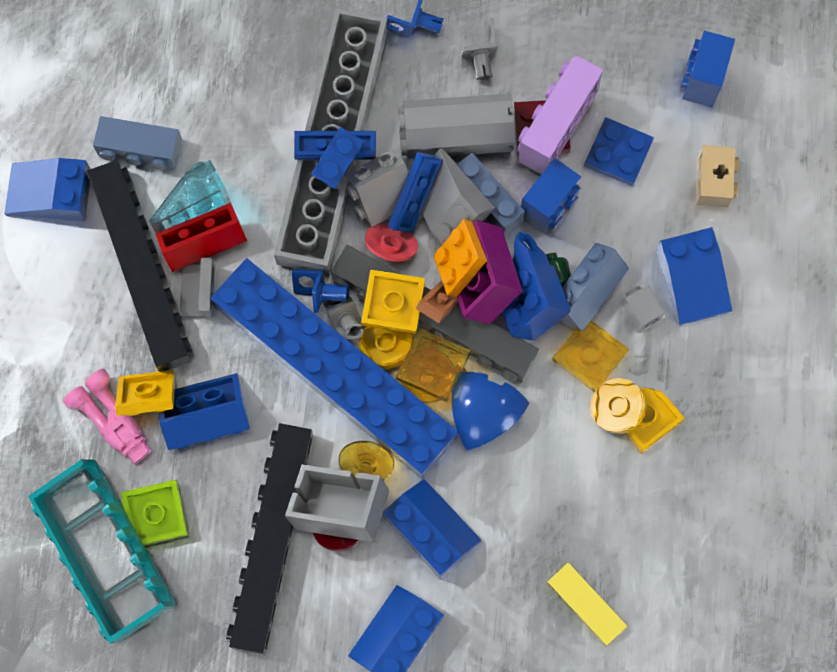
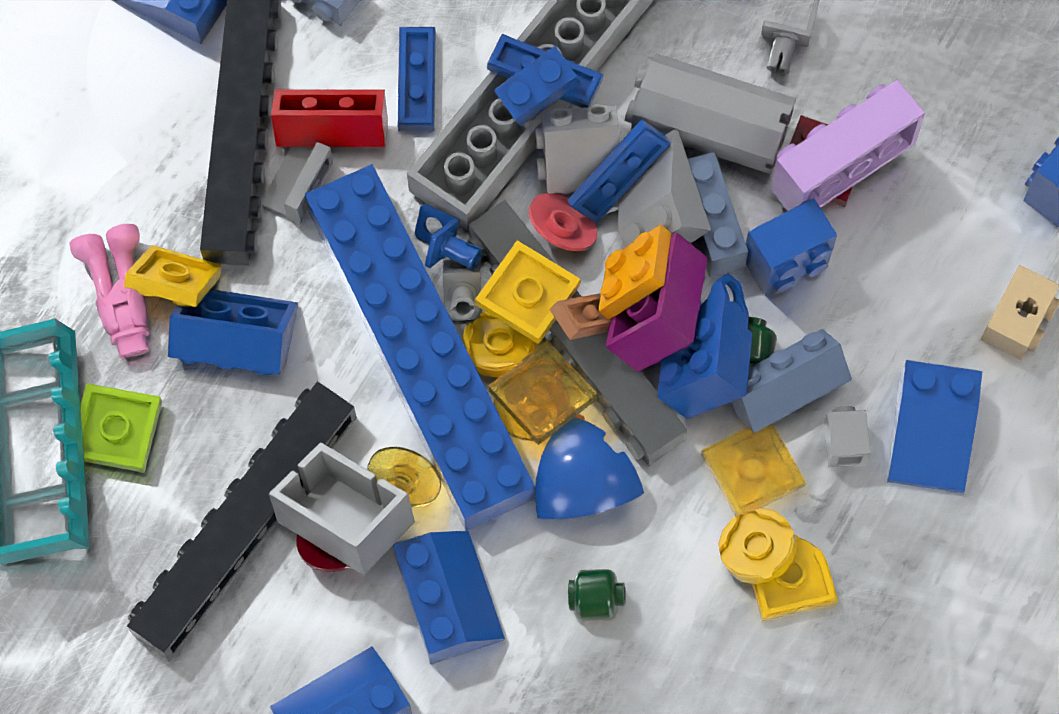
camera: 25 degrees right, 5 degrees down
clear light blue slope [149,160,231,233] -> none
blue plate [584,117,654,187] -> none
none -> blue tile [397,27,436,131]
none -> dark green head [568,569,626,620]

